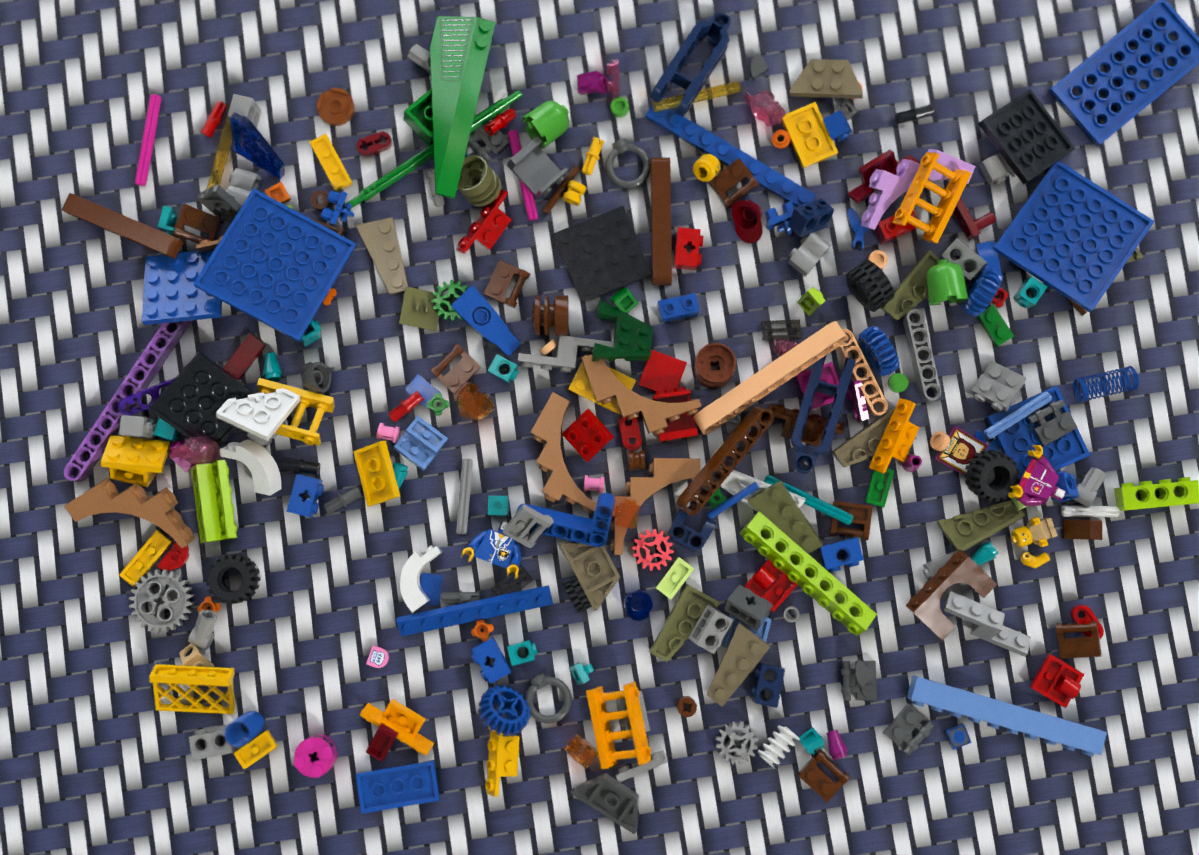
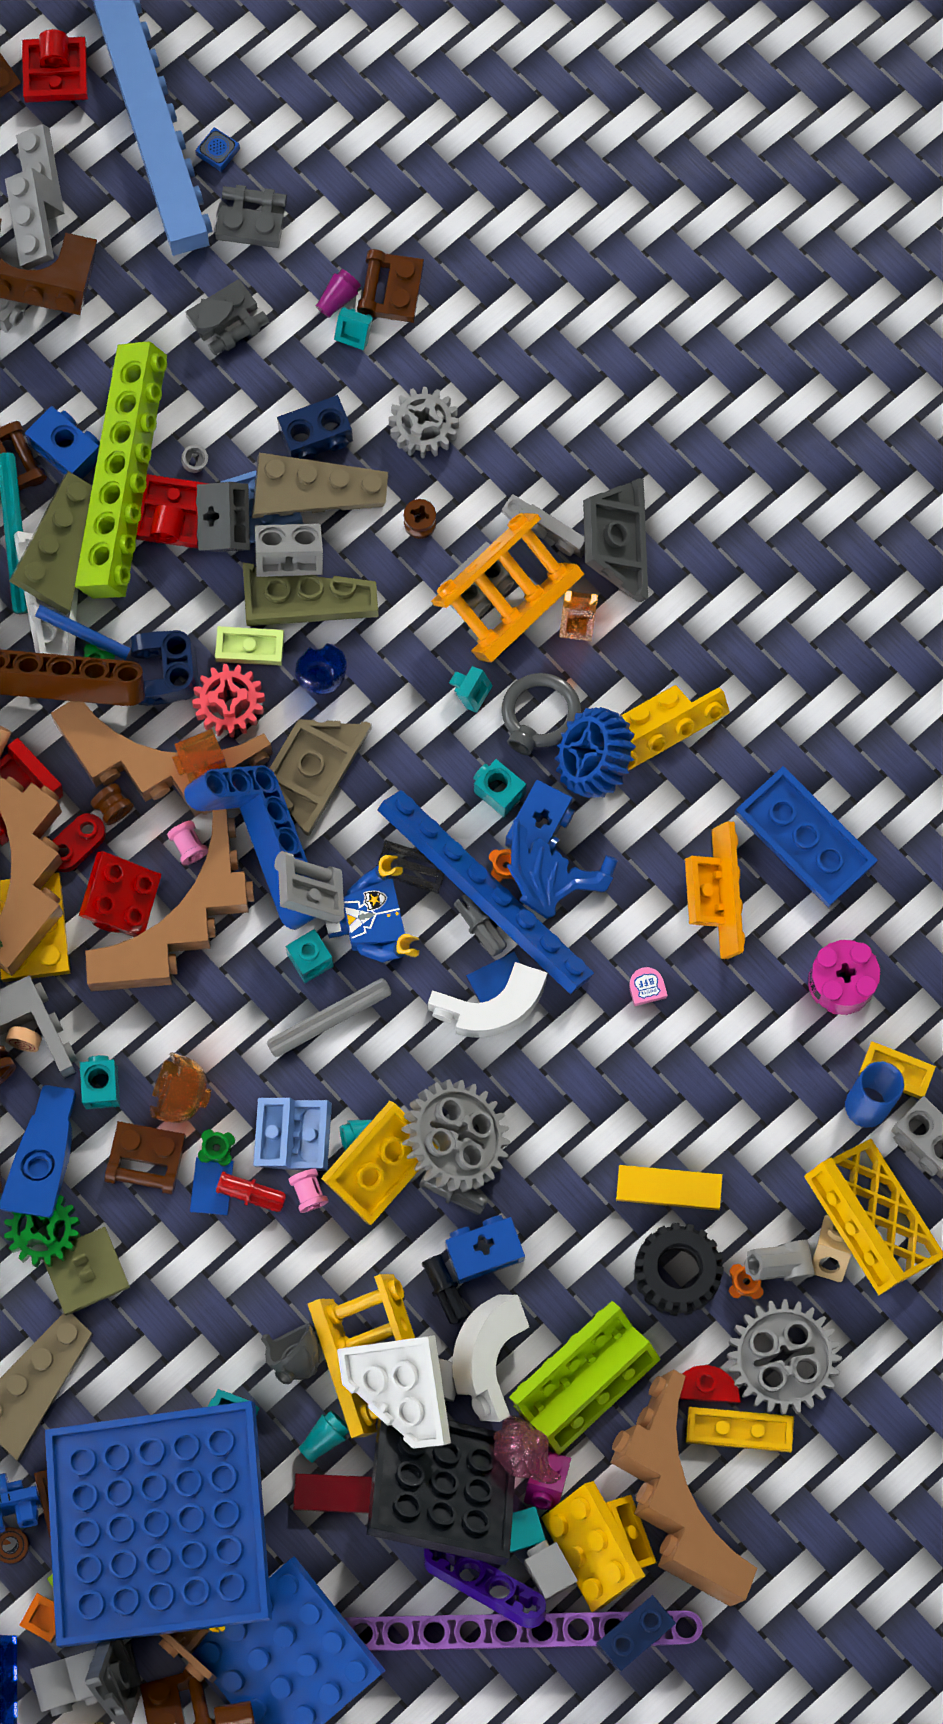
camera: 120 degrees left, 10 degrees down
dark red tile [366,723,398,762] -> none
black tyre [562,576,592,614] -> none
white piece [757,725,800,769] -> none
none -> light grey gear [401,1079,510,1193]
none -> blue animal [507,819,618,919]
none -> dark blue brick [596,1595,676,1672]
none -> yellow tile [616,1165,723,1211]

